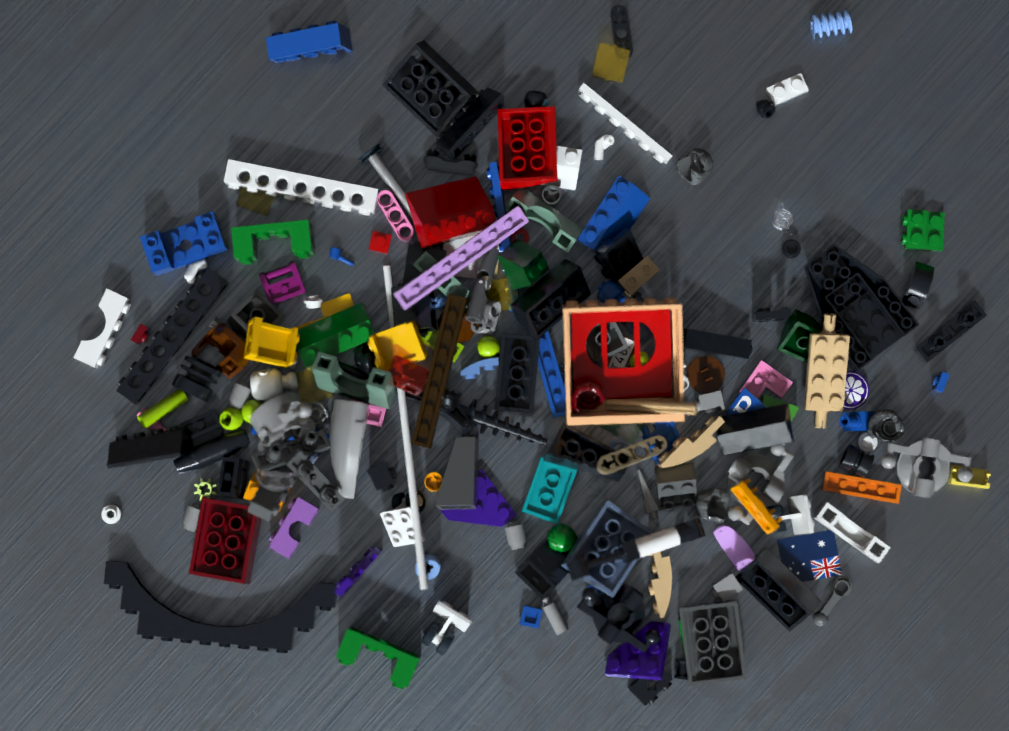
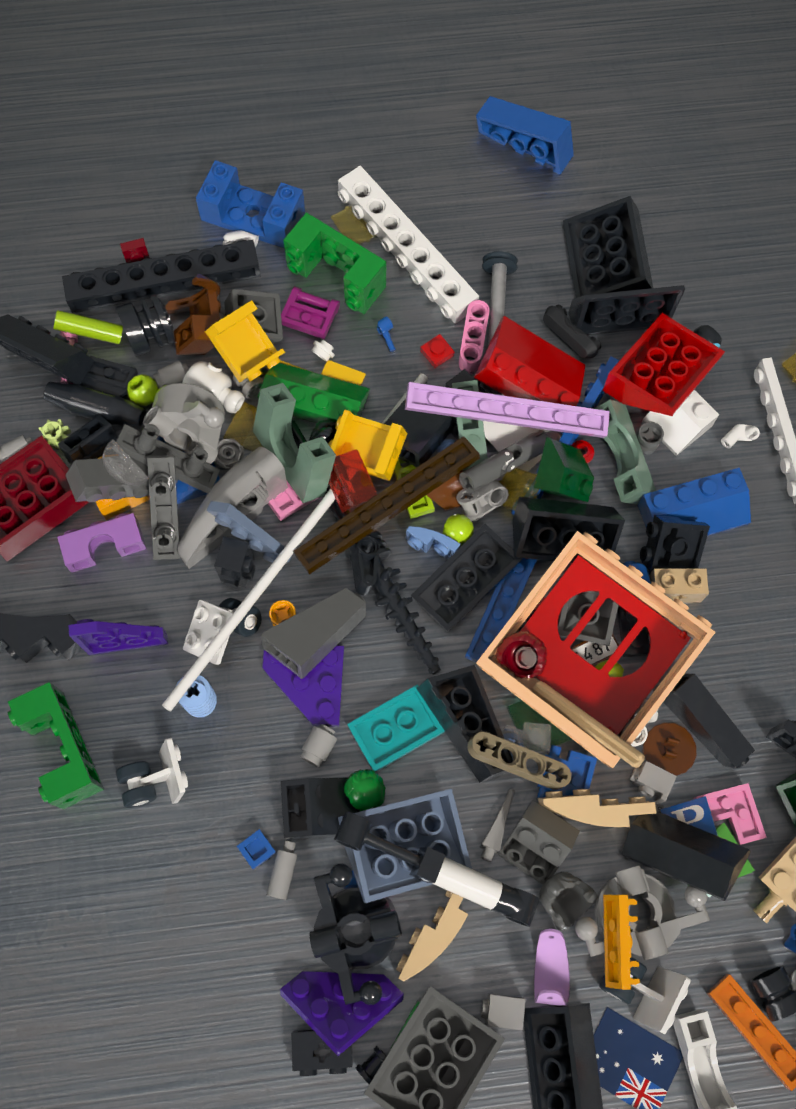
camera: 35 degrees right, 15 degrees down
white arch [74,288,131,368] -> none
none -> sand blue plate [207,501,292,563]

